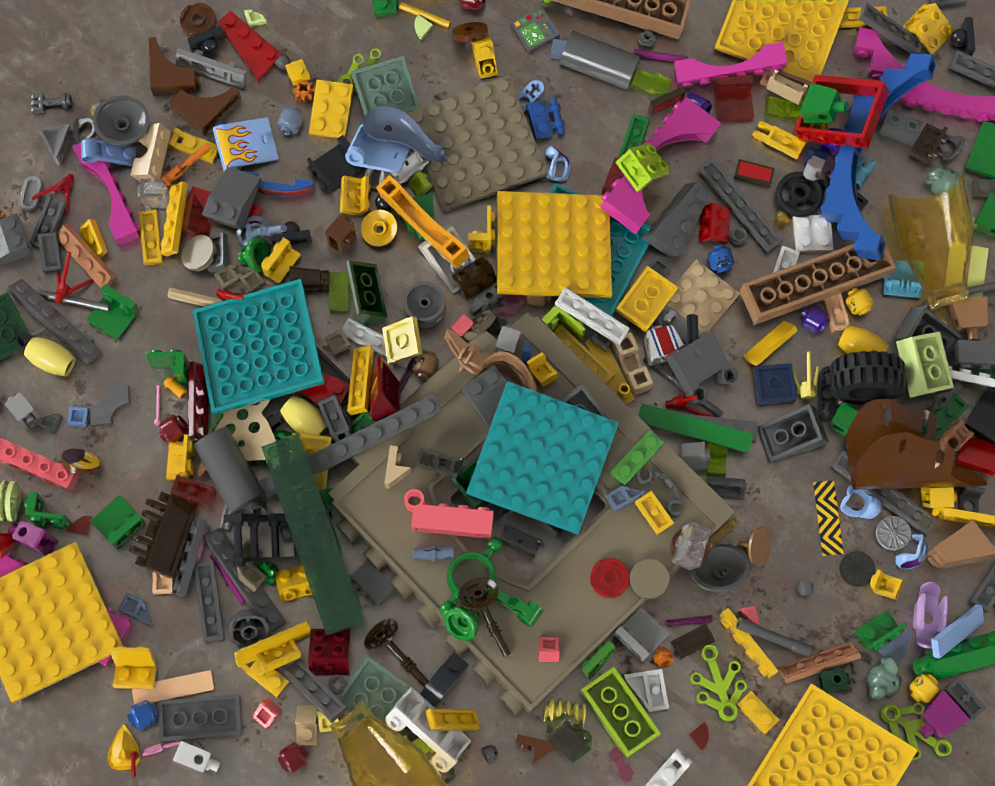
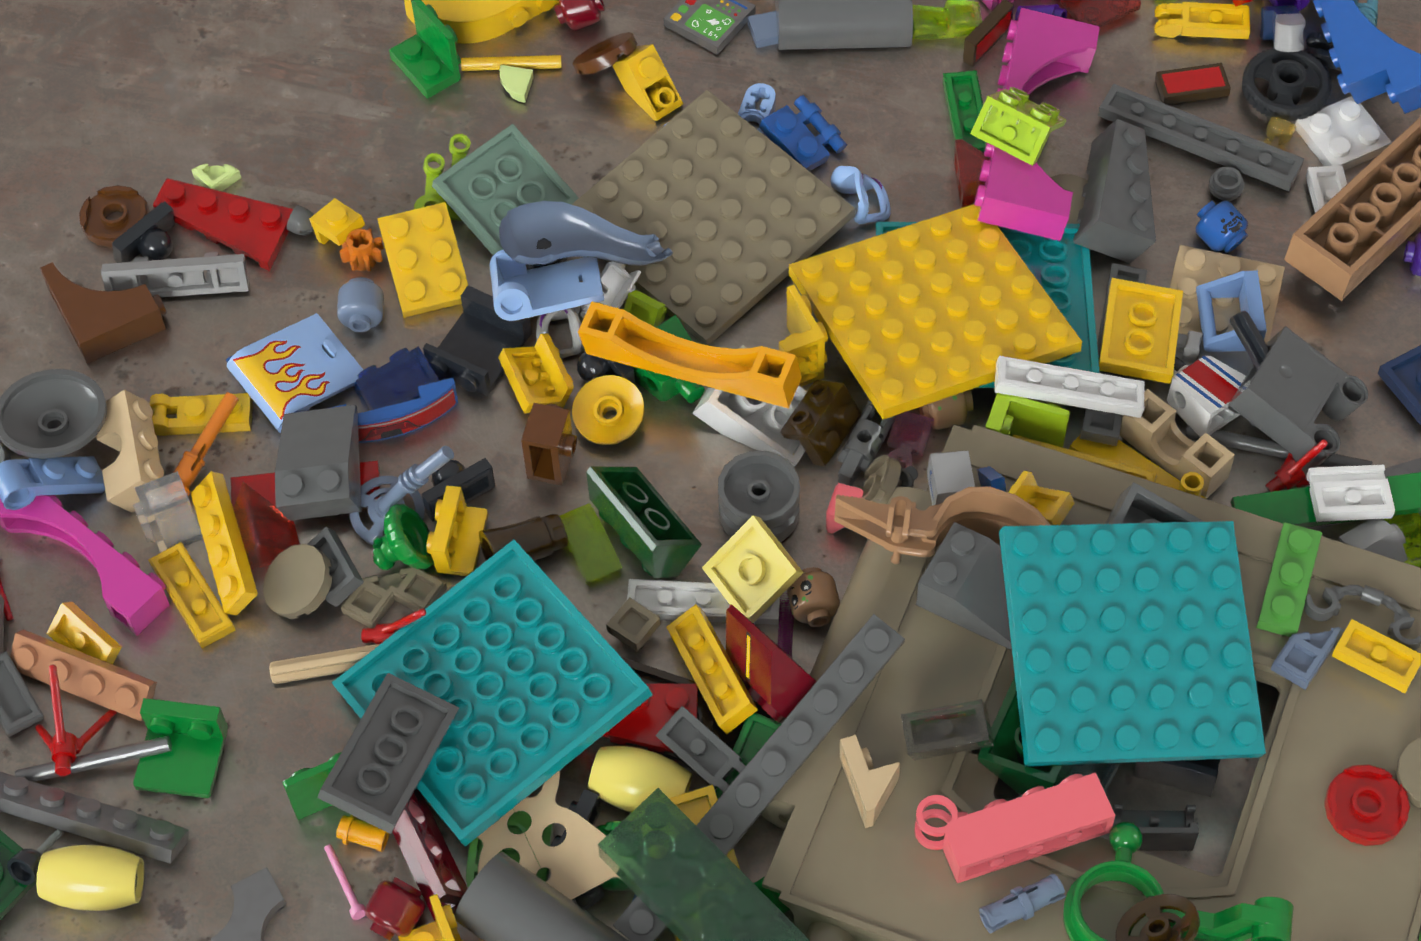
camera: 20 degrees left, 15 degrees down
reddish brown arch [169,86,241,136] -> none
red bracket [699,202,731,245] -> none
yellow tile [743,321,798,366] -> none
none -> dark grey plate [317,673,459,834]
none -> clear blue bracket [354,346,440,410]
none -> medium blue tile [1196,270,1267,352]
none -> white plate [1306,465,1395,522]

